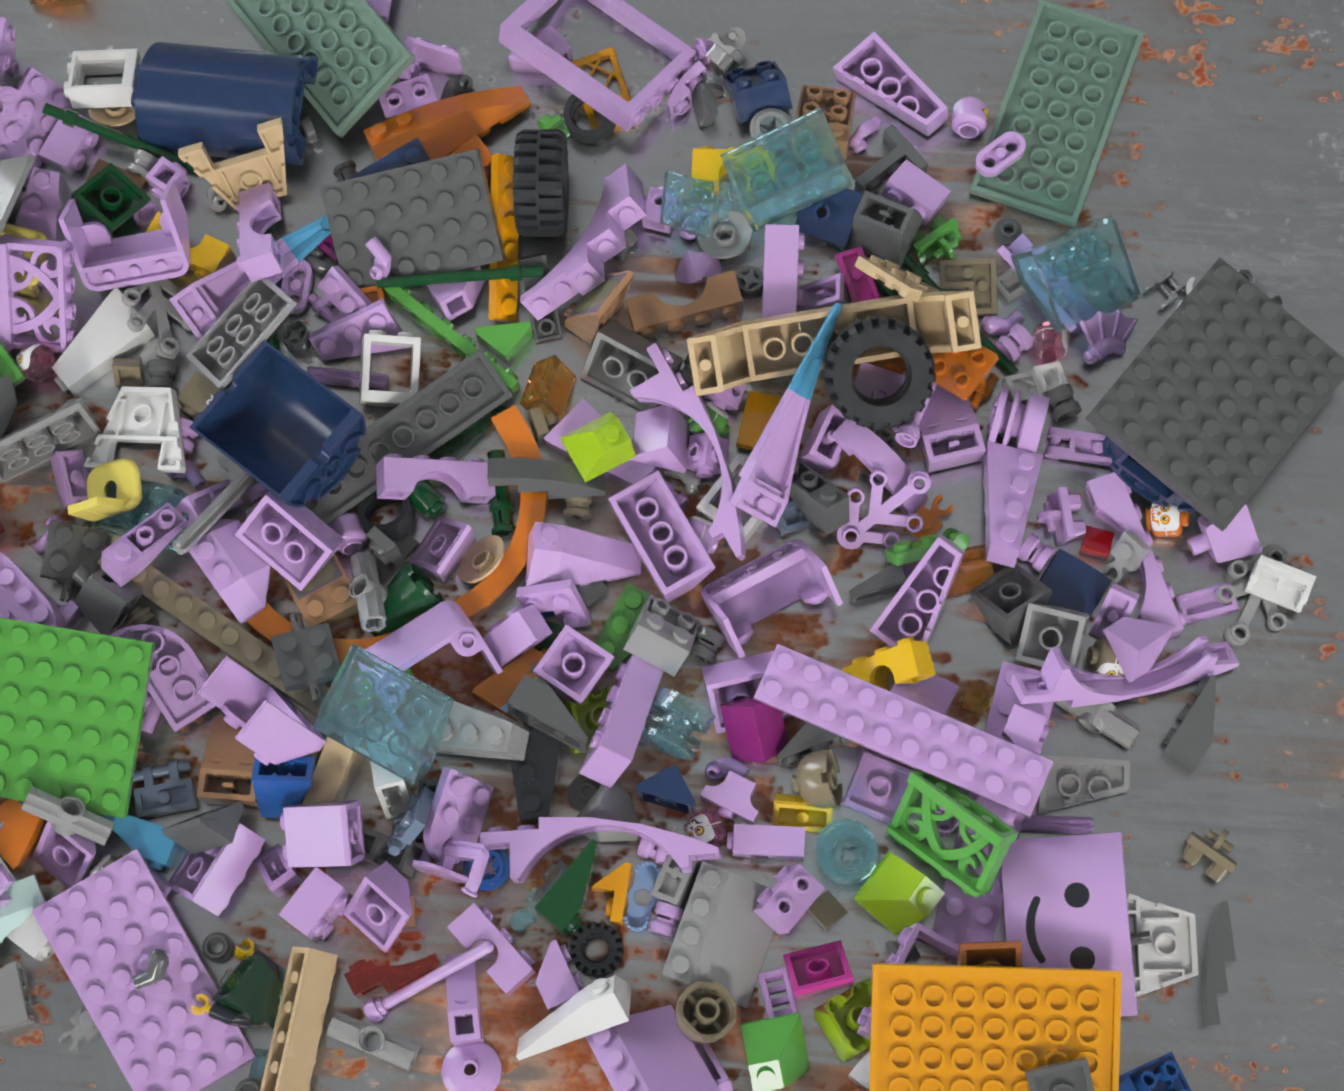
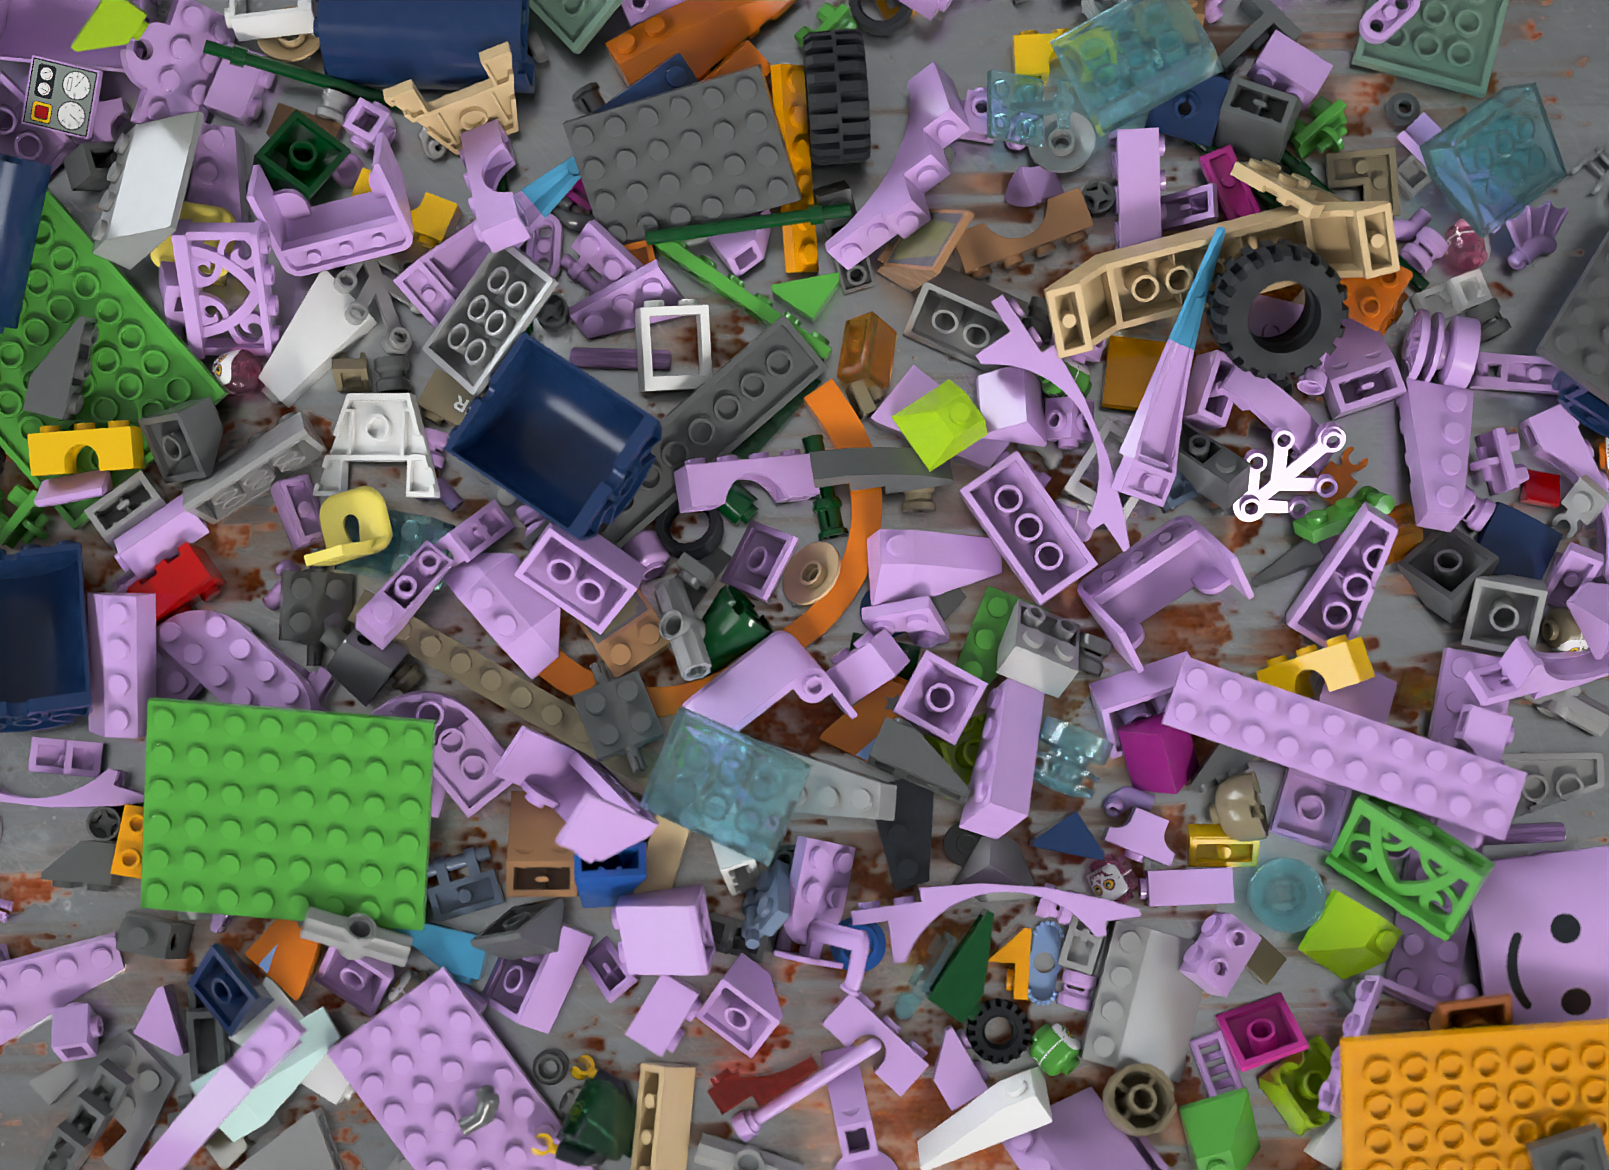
camera: 10 degrees left, 10 degrees up
light grey axle [172,470,256,555] -> none
lavender arm [365,236,392,280] -> none
none -> bright green head [1029,1023,1082,1076]

